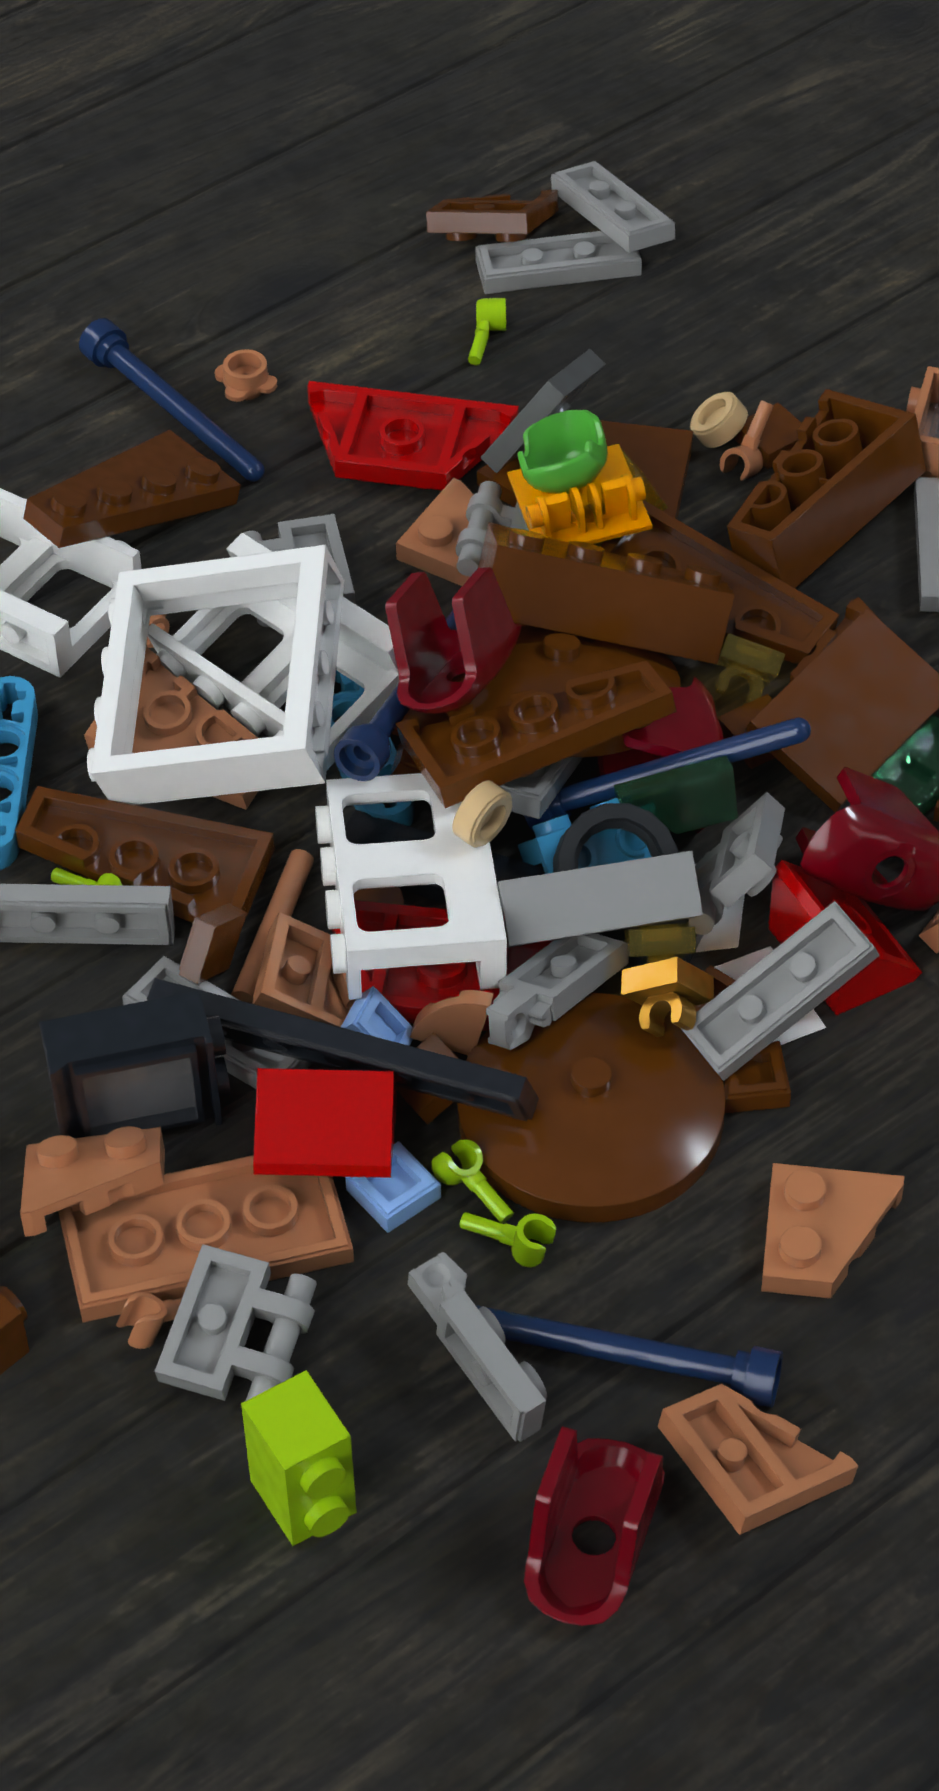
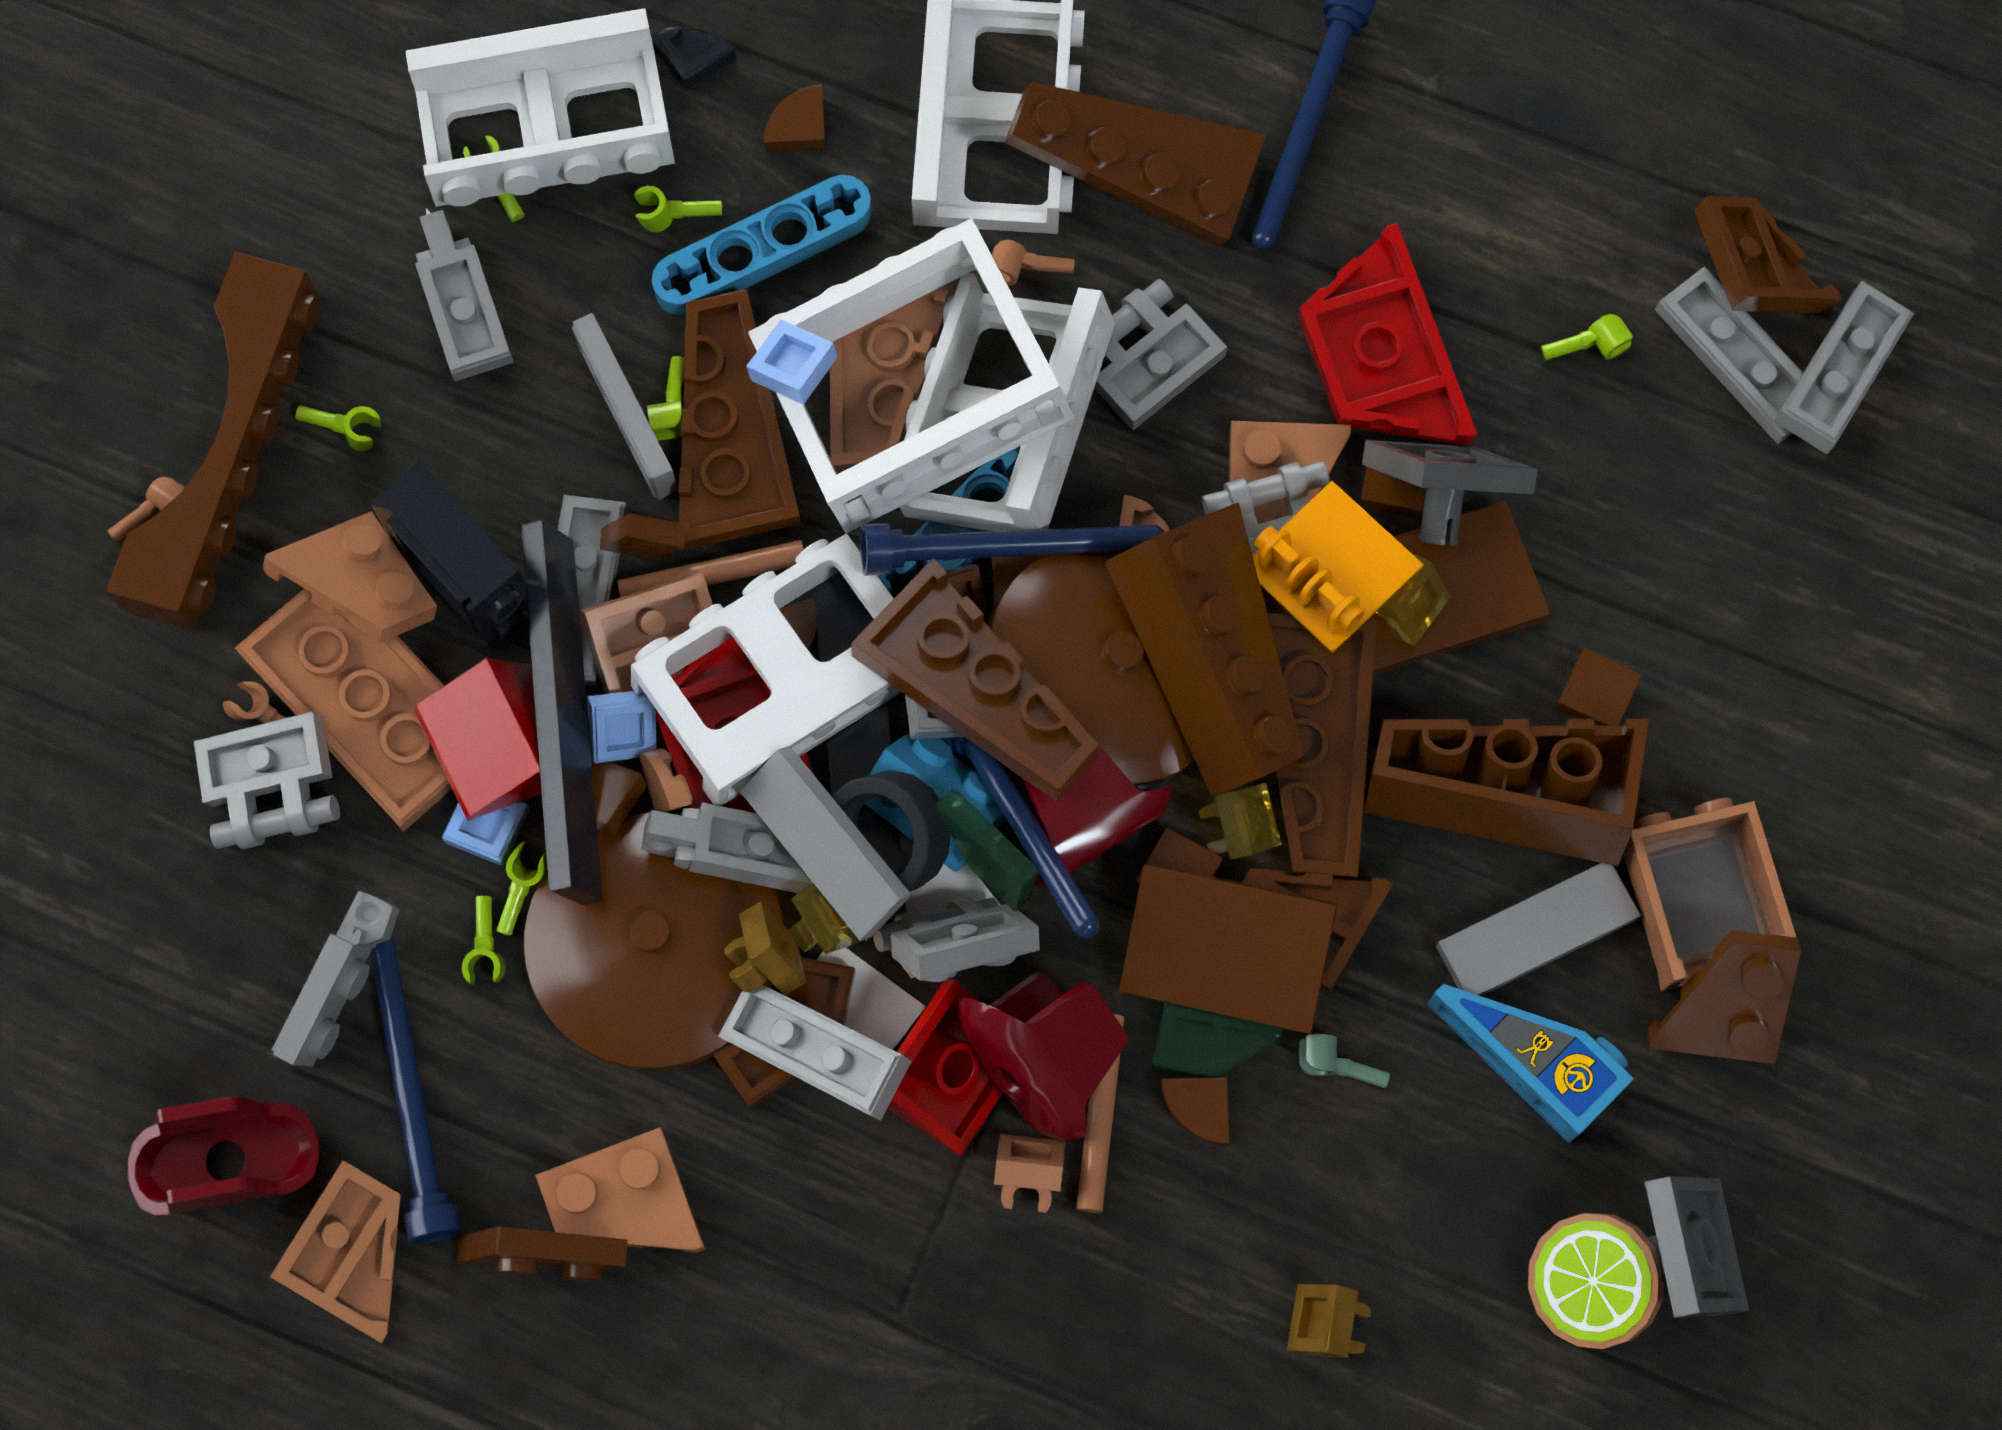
camera: 60 degrees right, 25 degrees up
nougat plate [215,349,277,402] -> none
lime brick [241,1370,357,1546] -> none
dark red piece [385,567,522,714] -> none
tan tile [452,780,512,848] -> none
bright green hair [517,410,608,494] -> none
tan tile [690,392,748,448] -> none
nougat hand [719,400,774,480] -> none
none -> reddish brown wing [456,1226,628,1282]
none -> light blue tile [746,319,838,405]

